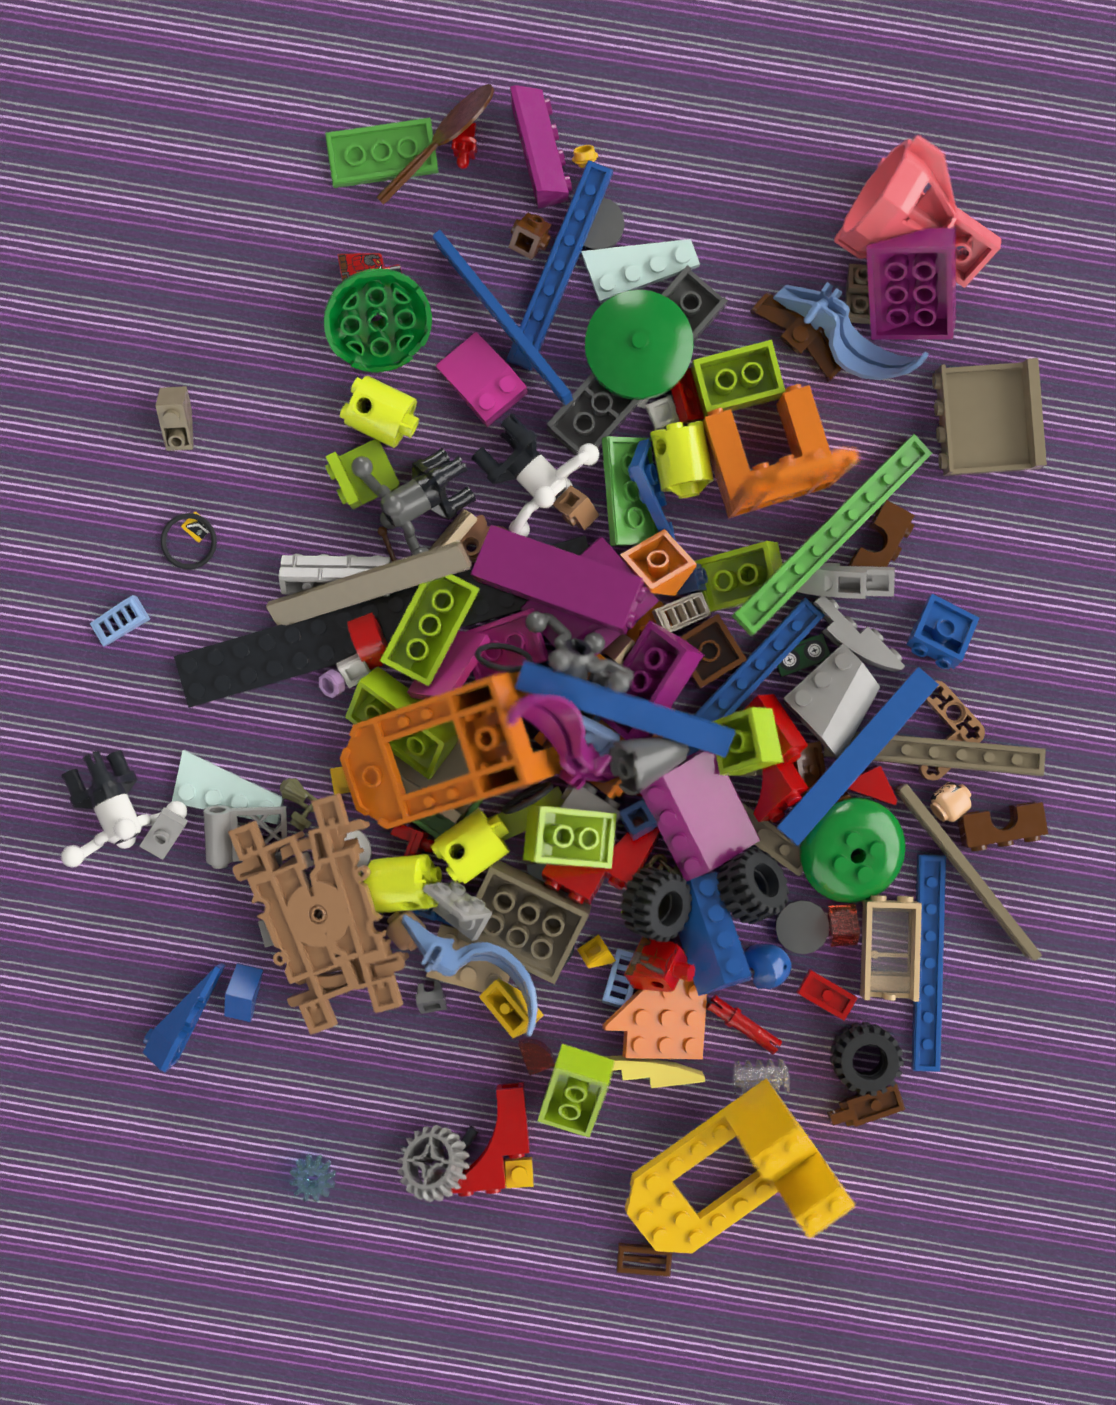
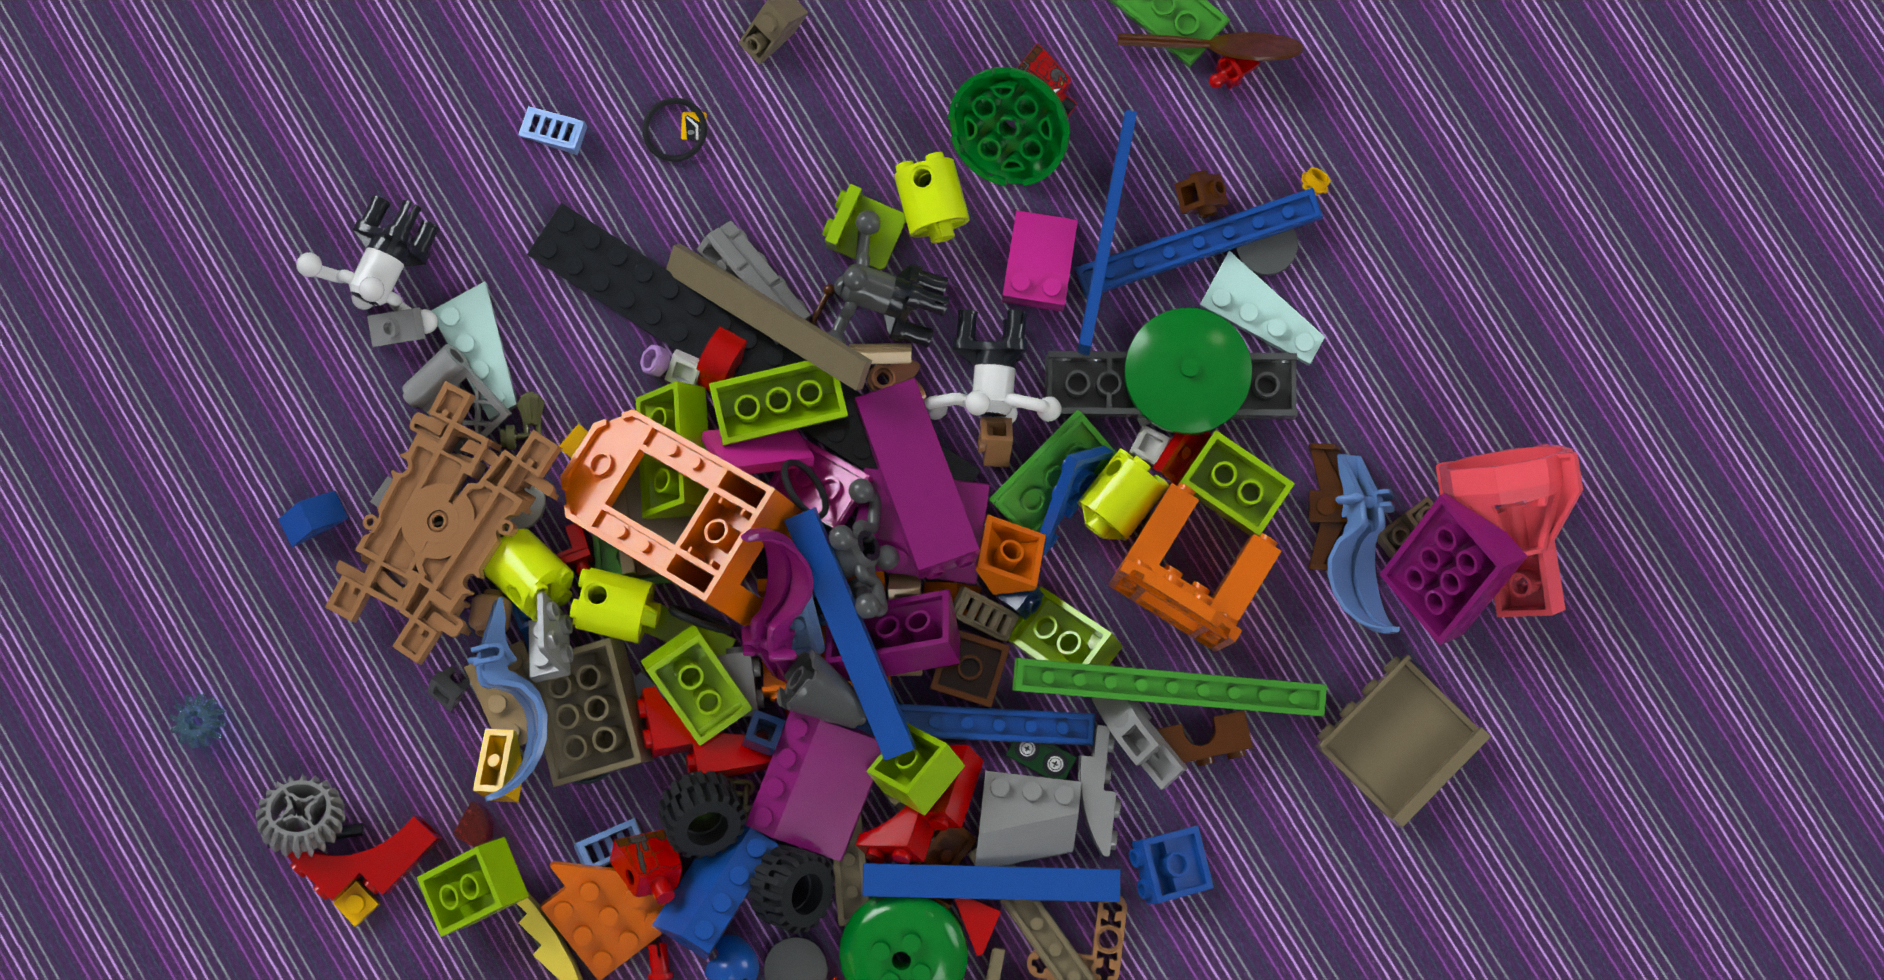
camera: 50 degrees right, 5 degrees down
blue wedge [142,963,226,1072] -> none
magenta slope [510,85,572,209] -> none
yellow slope [577,934,616,969] -> none

